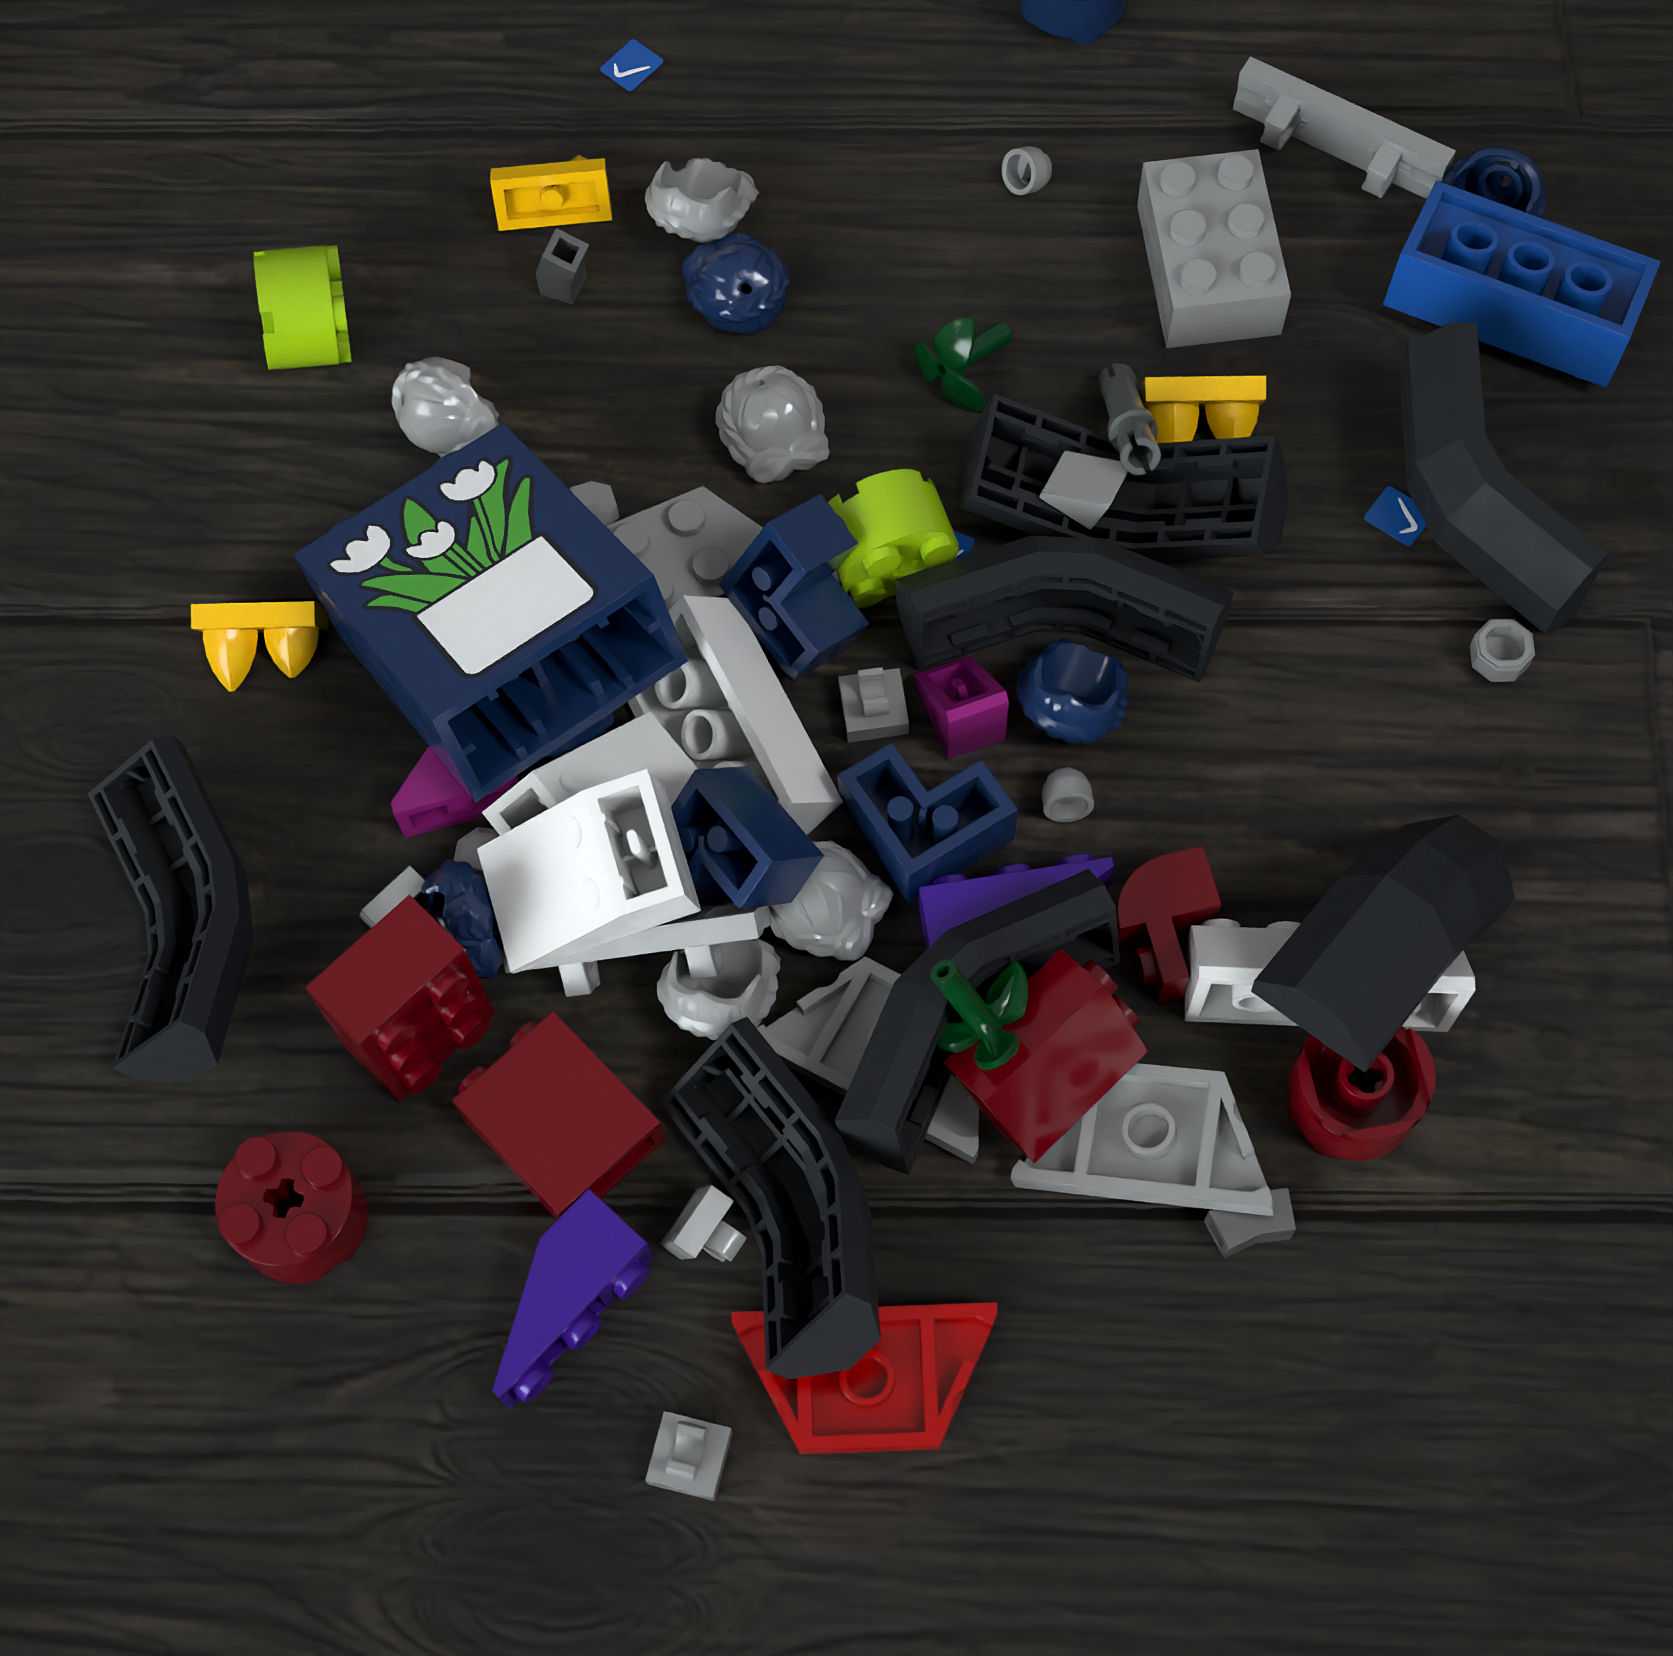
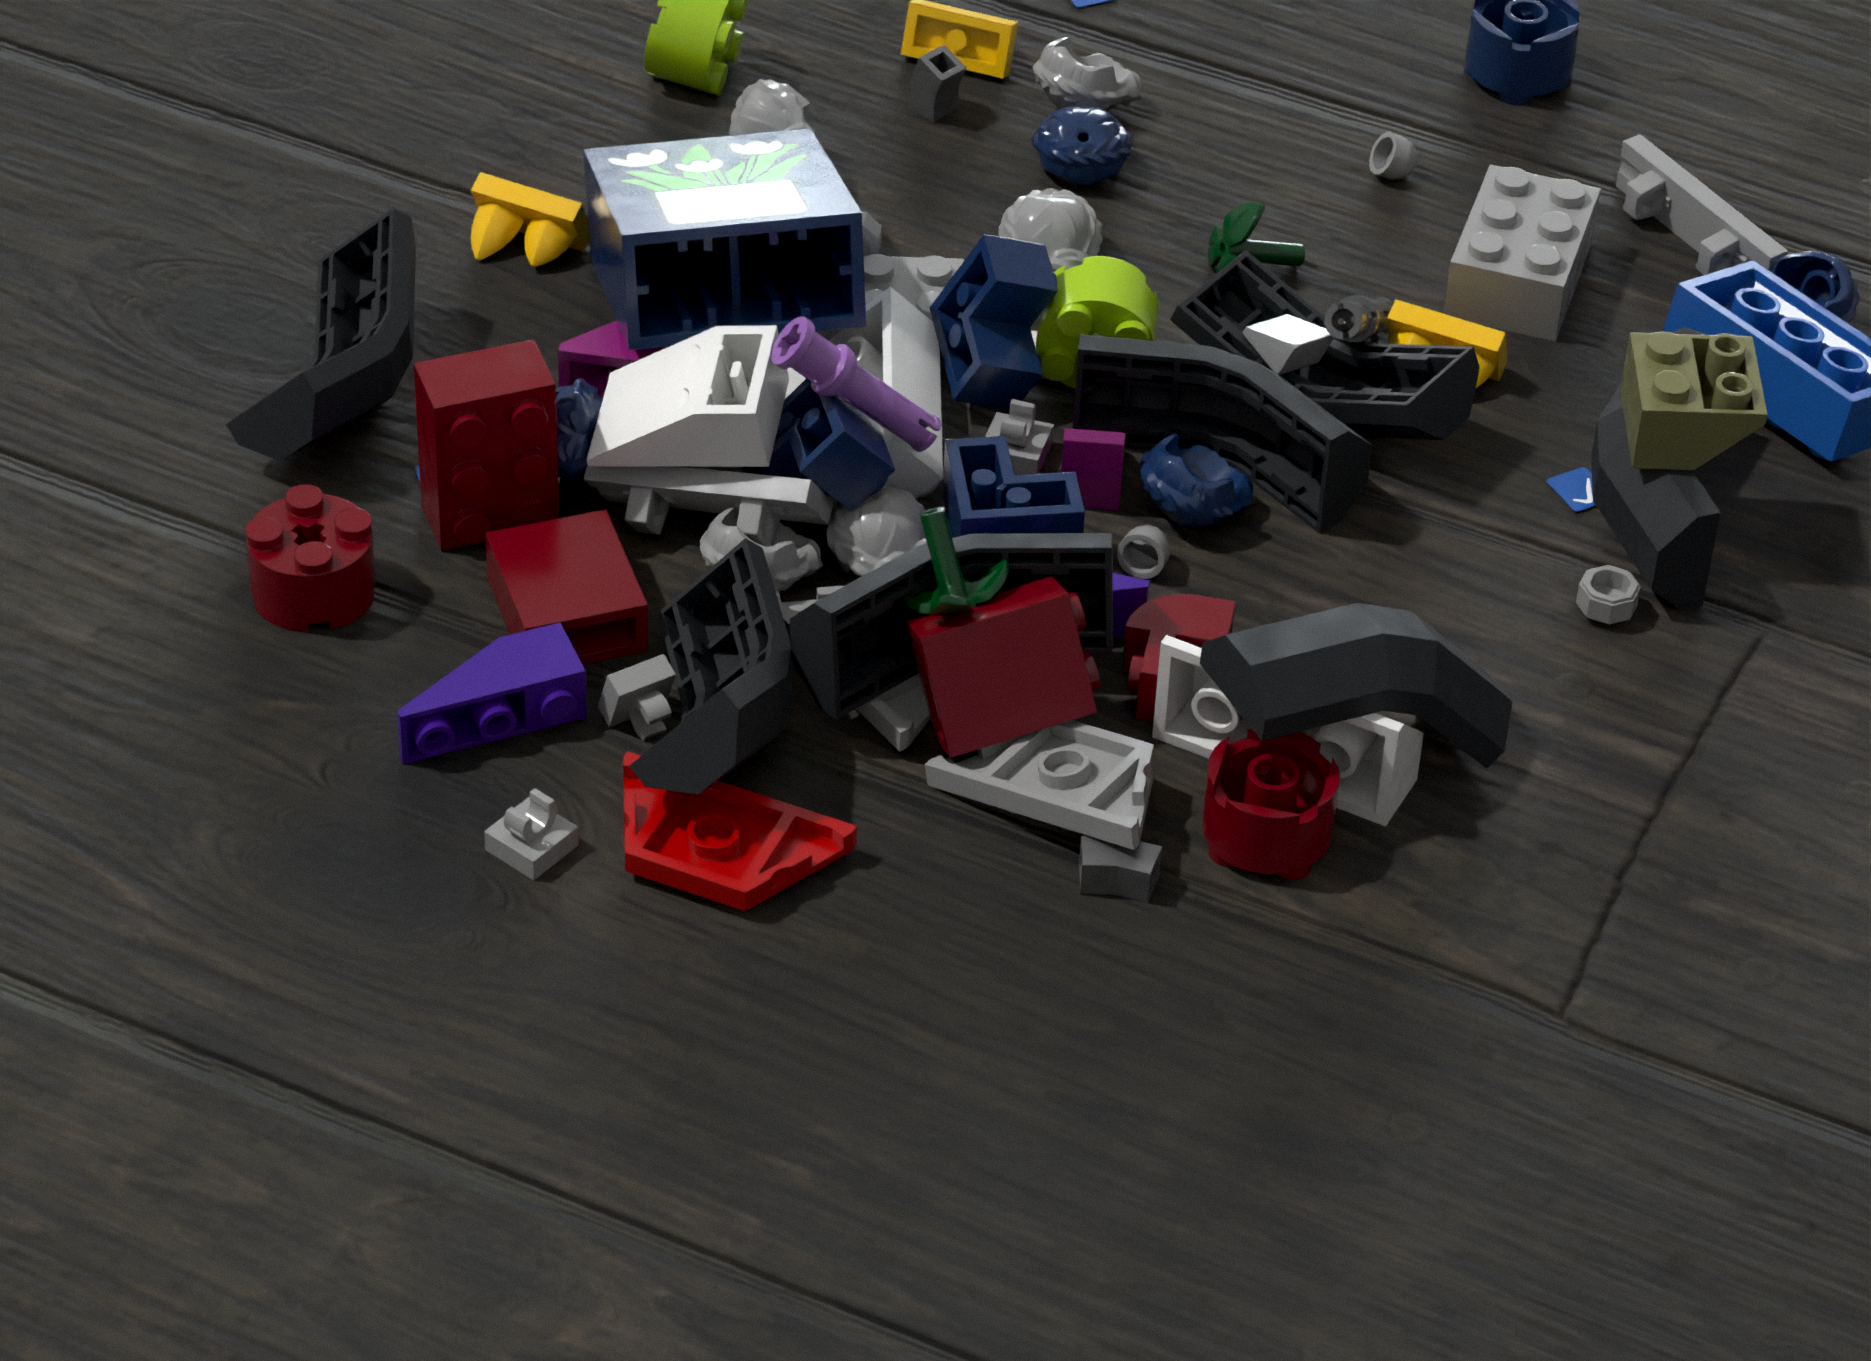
camera: 20 degrees right, 25 degrees down
none -> medium lavender pin [771,316,941,452]
none -> olive slope [1620,331,1768,470]

